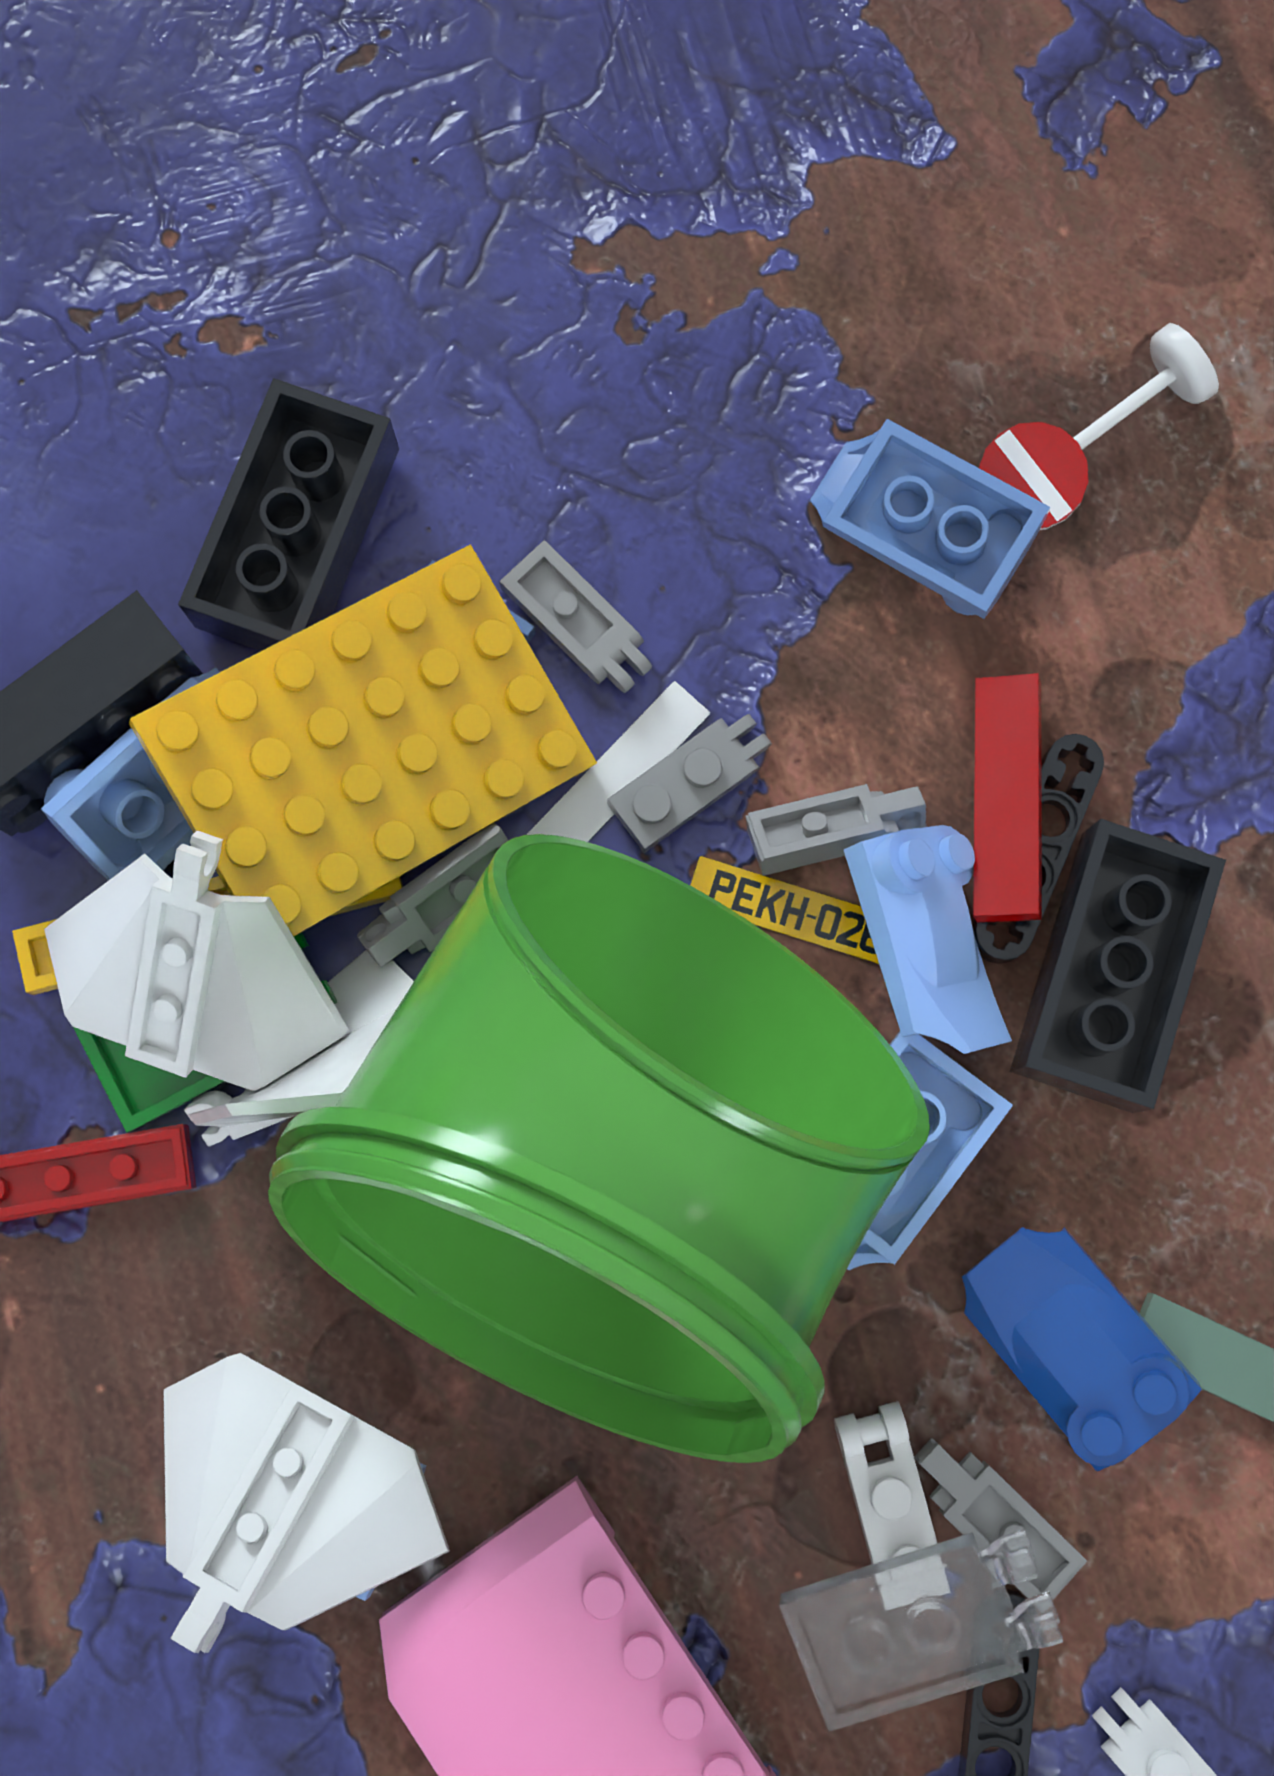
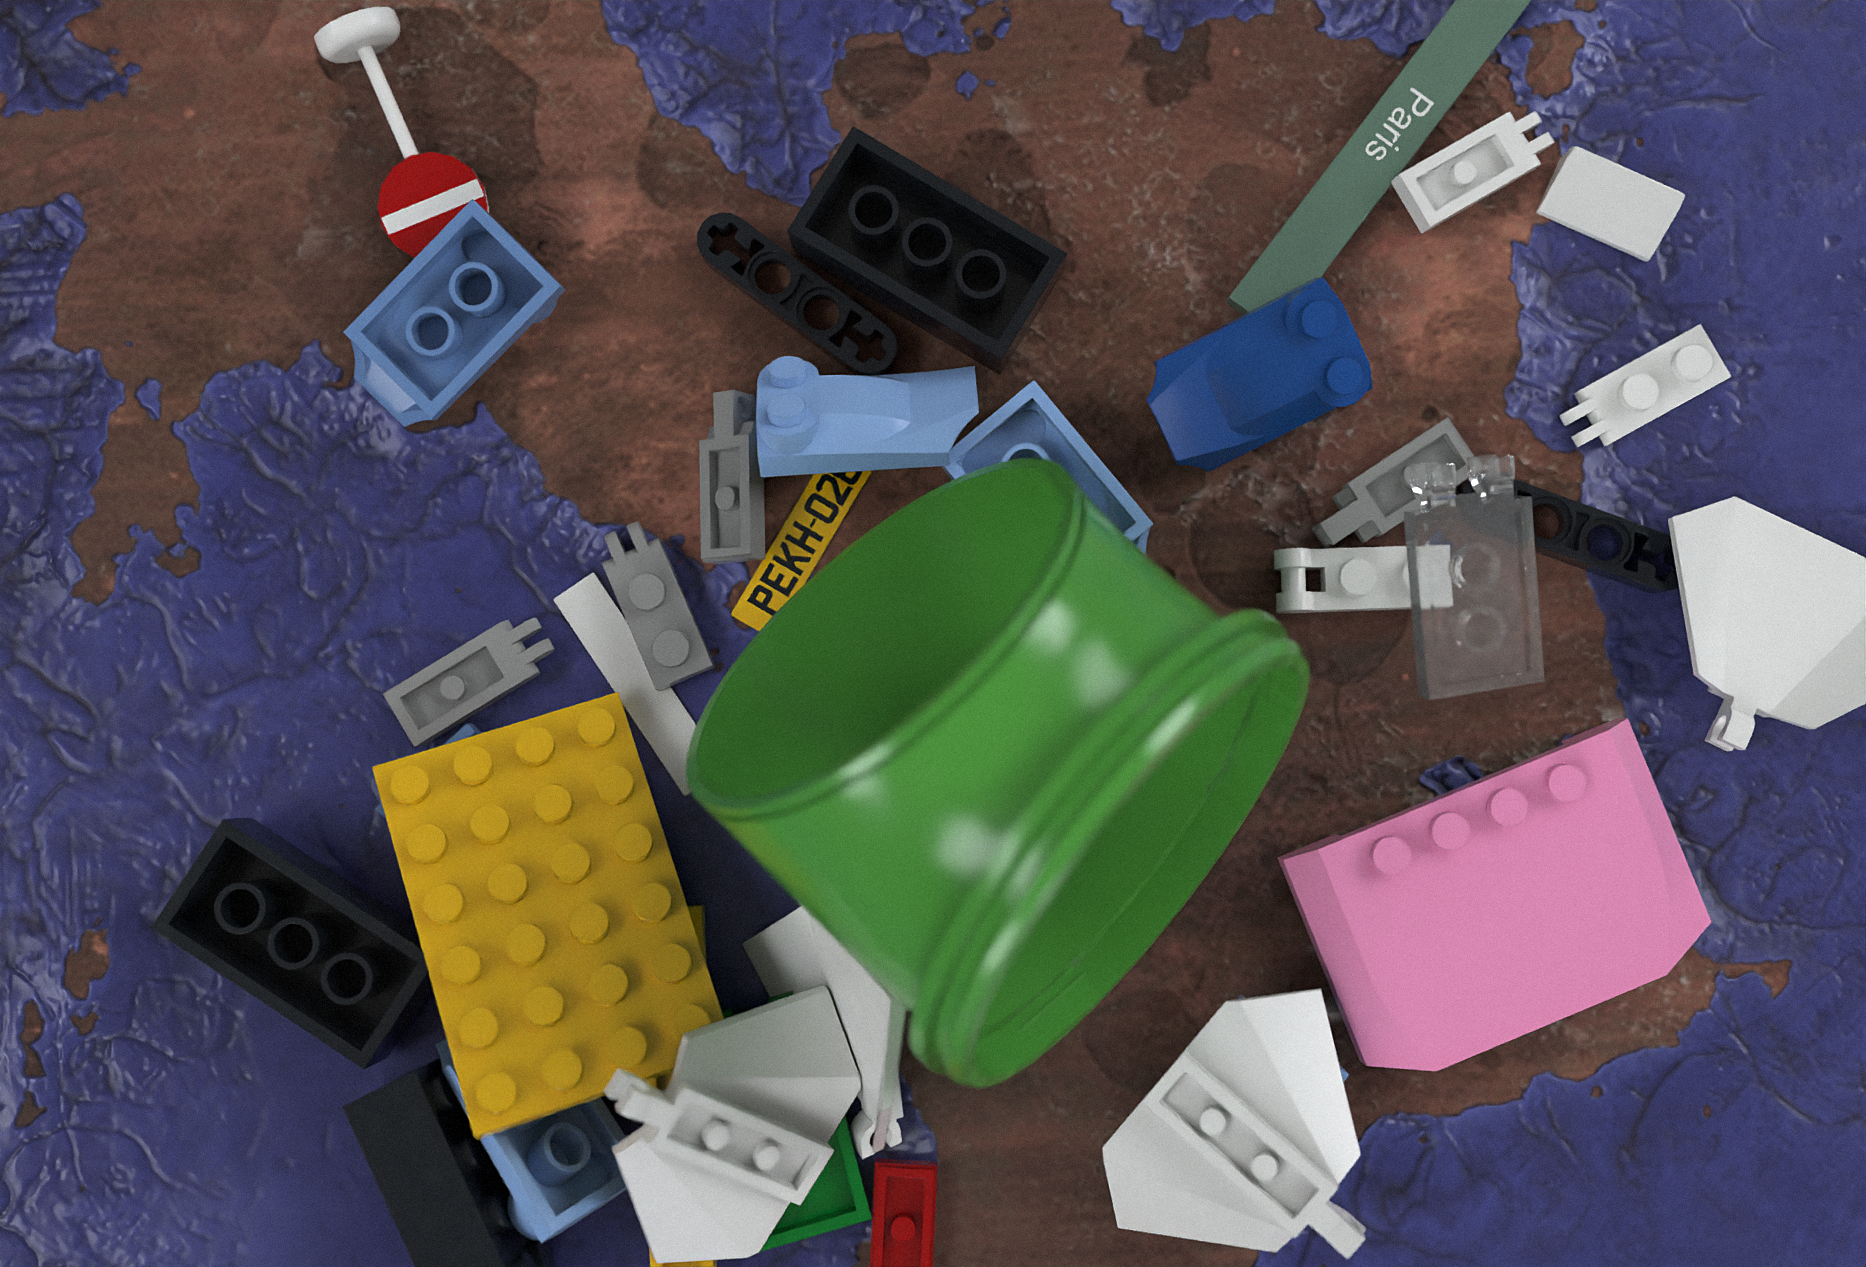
camera: 70 degrees left, 5 degrees up
light grey hinge [357,823,509,967] -> none
red tile [973,673,1042,922] -> none

